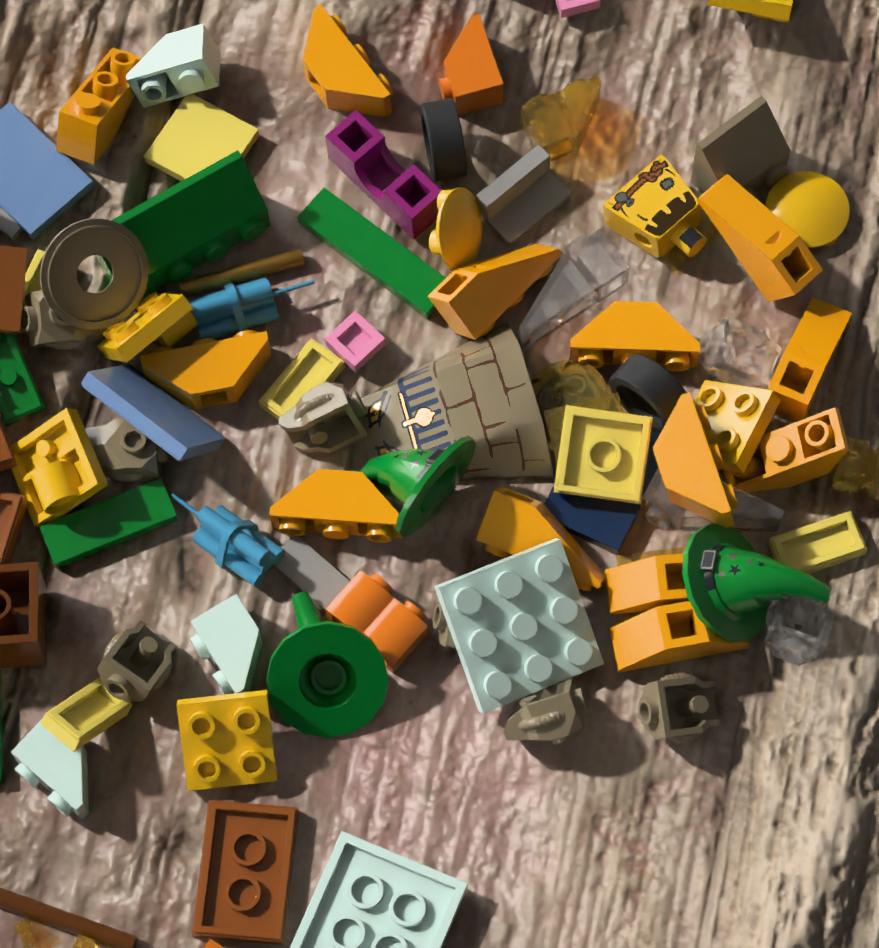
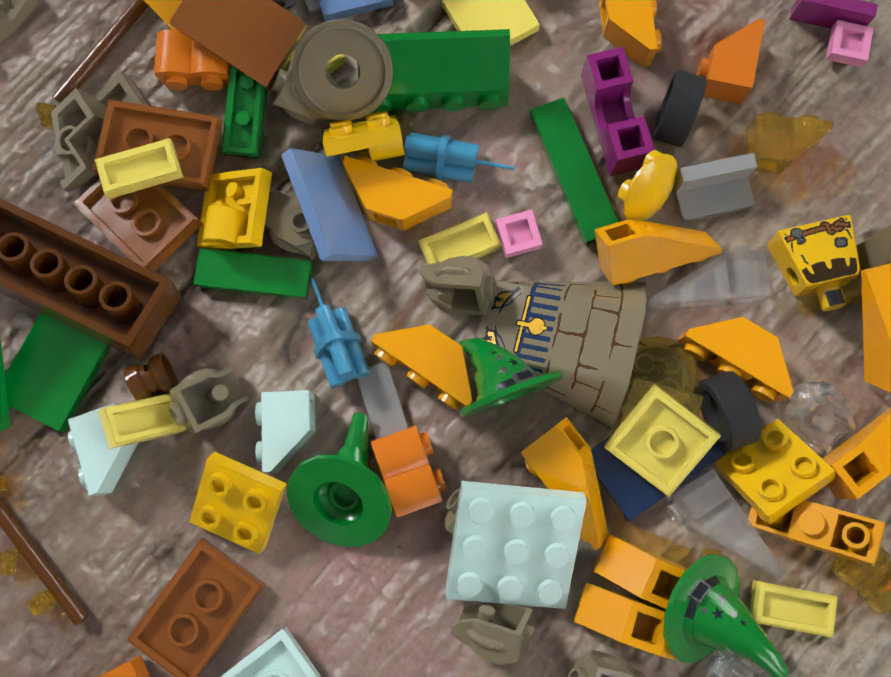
camera: 30 degrees right, 10 degrees up
pearl gold bar [179,249,305,297] -> none
light orange slope [653,392,739,528] -> none
none -> reddish brown wheel [124,352,178,400]

